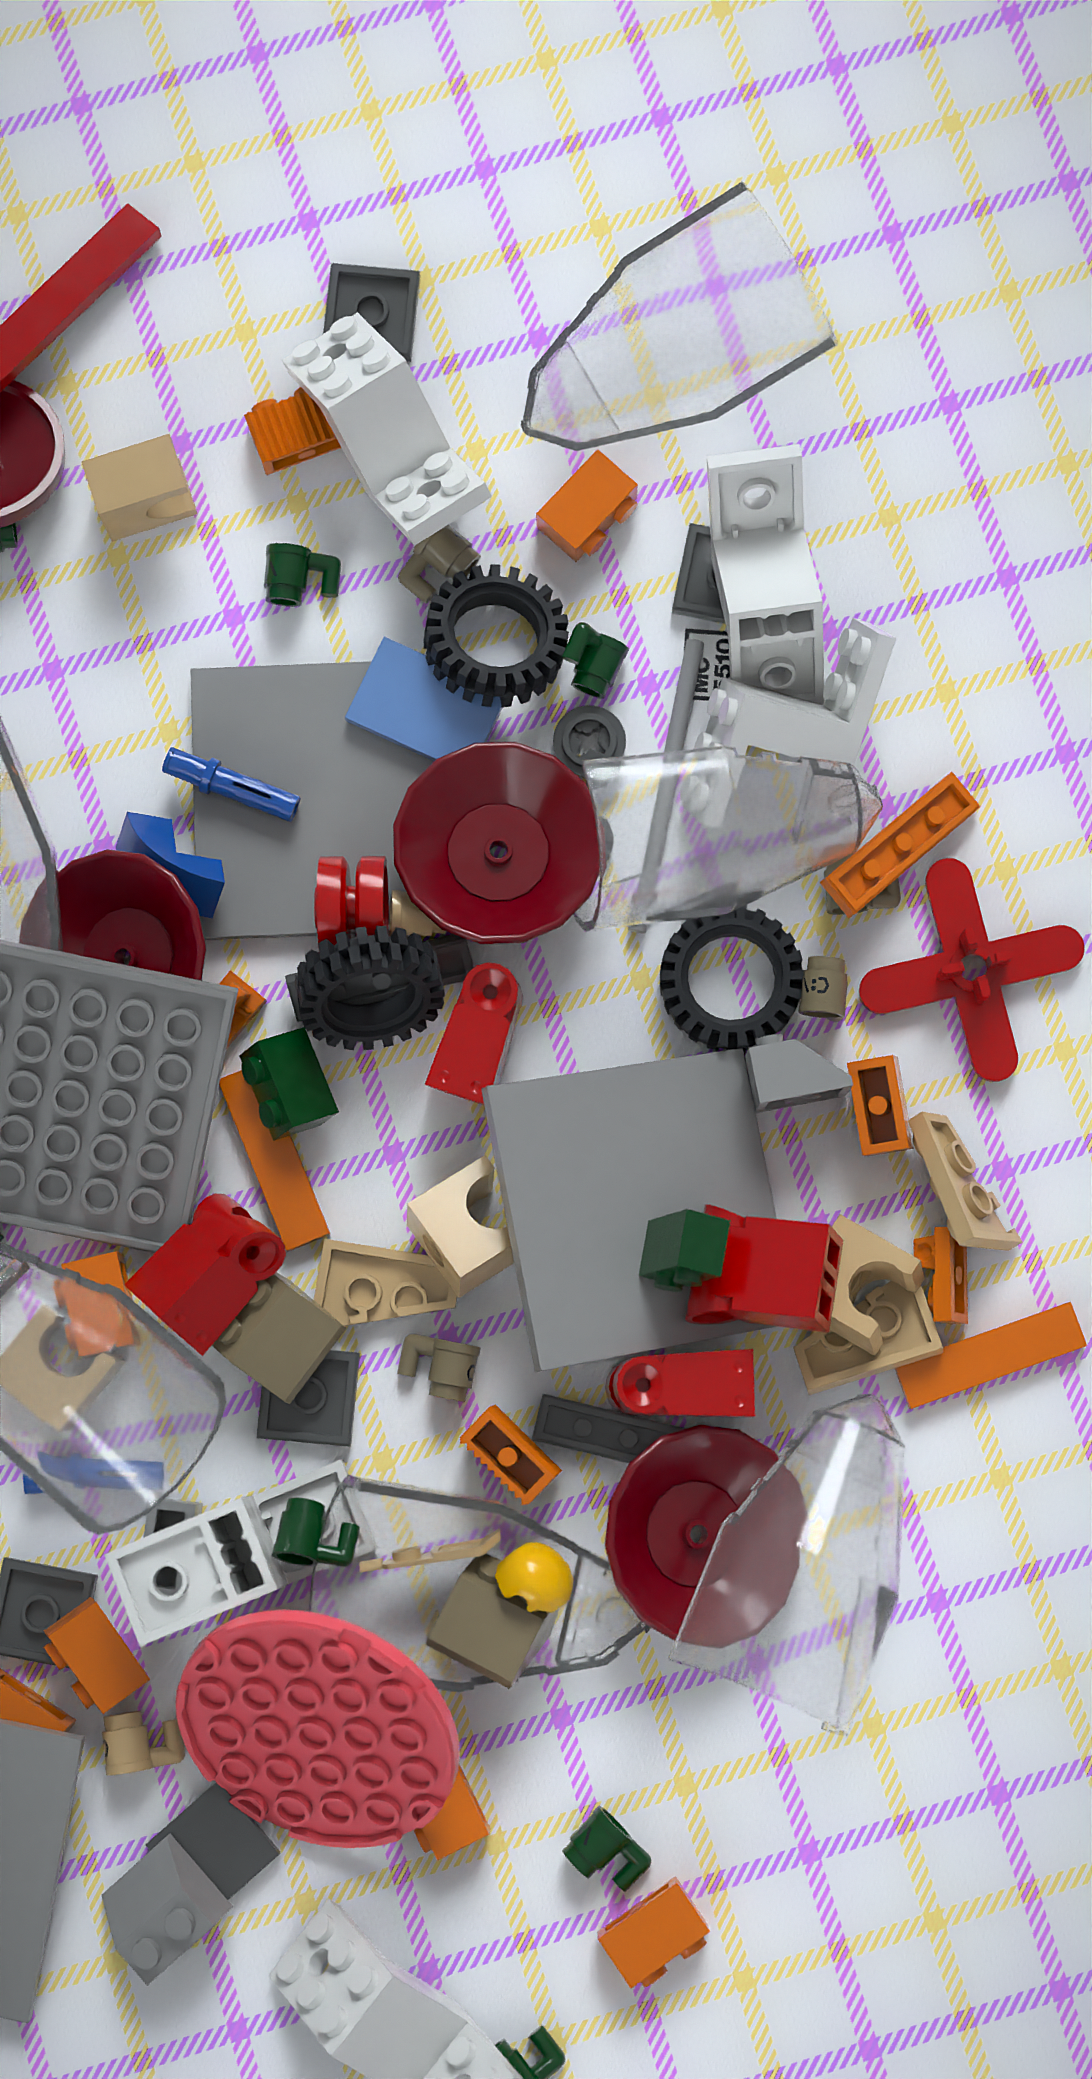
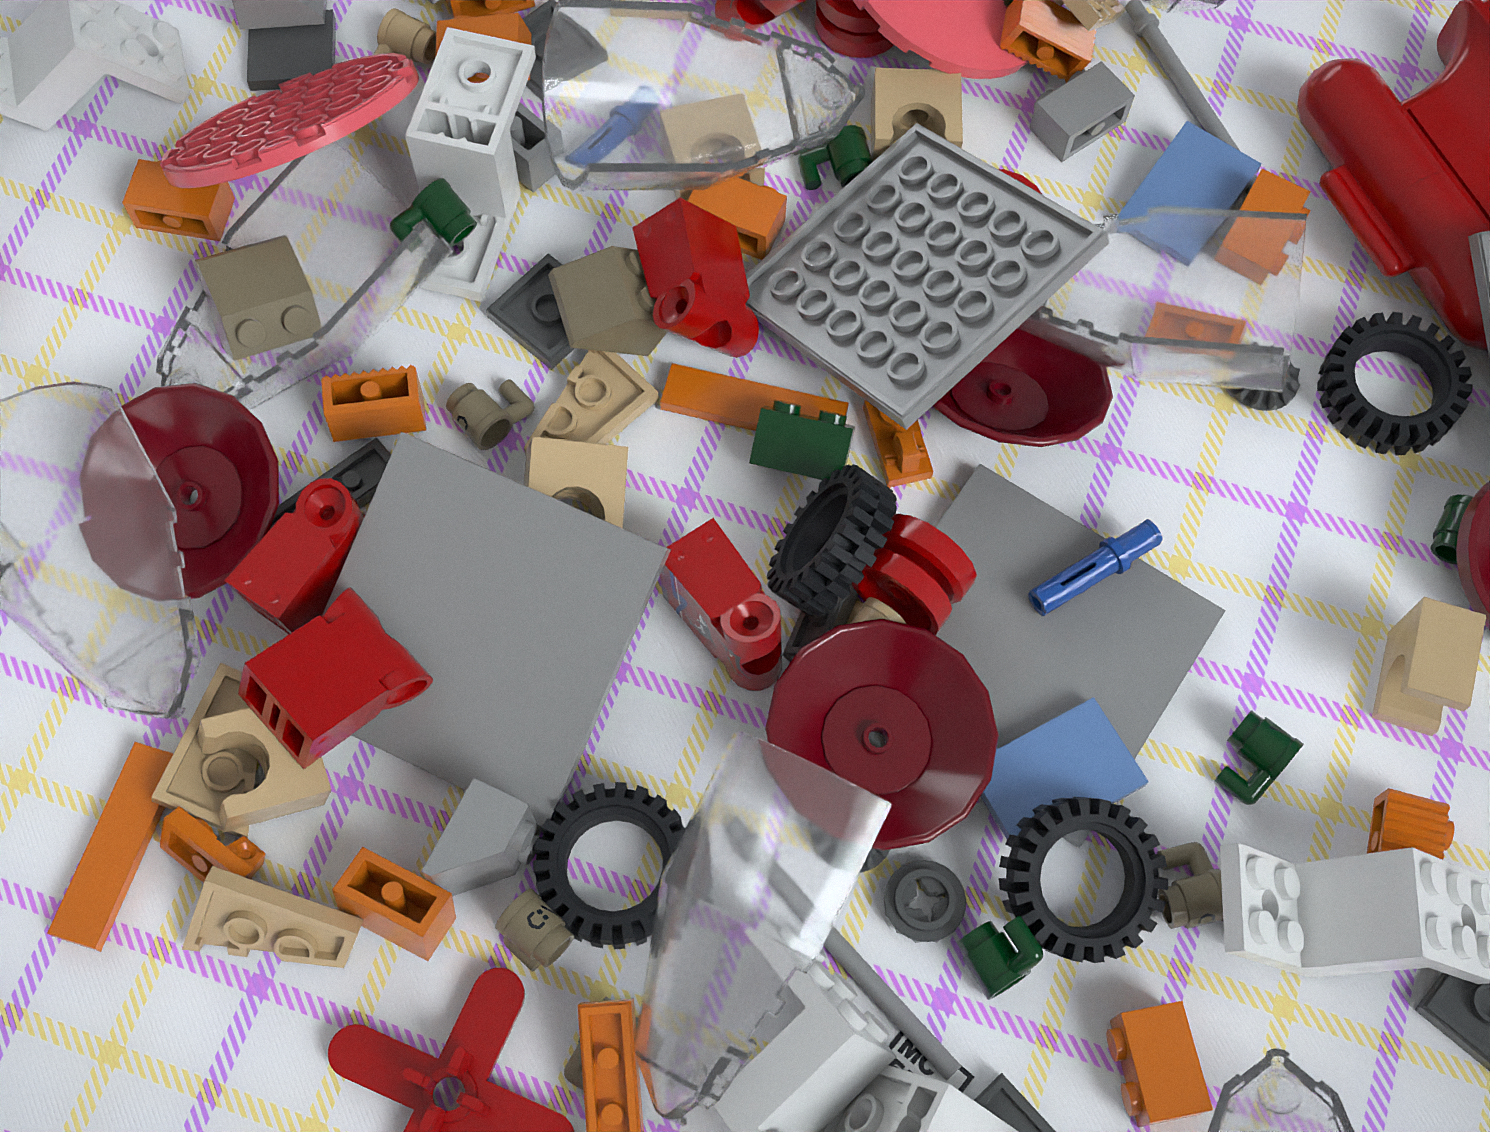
camera: 120 degrees right, 15 degrees down
blue brick [115,811,225,918] -> none
tan piece [359,1528,502,1573] -> none
yellow hair [495,1542,574,1613] -> none
dark green piece [562,1805,652,1892] -> none
dark green brick [638,1209,731,1292] -> none

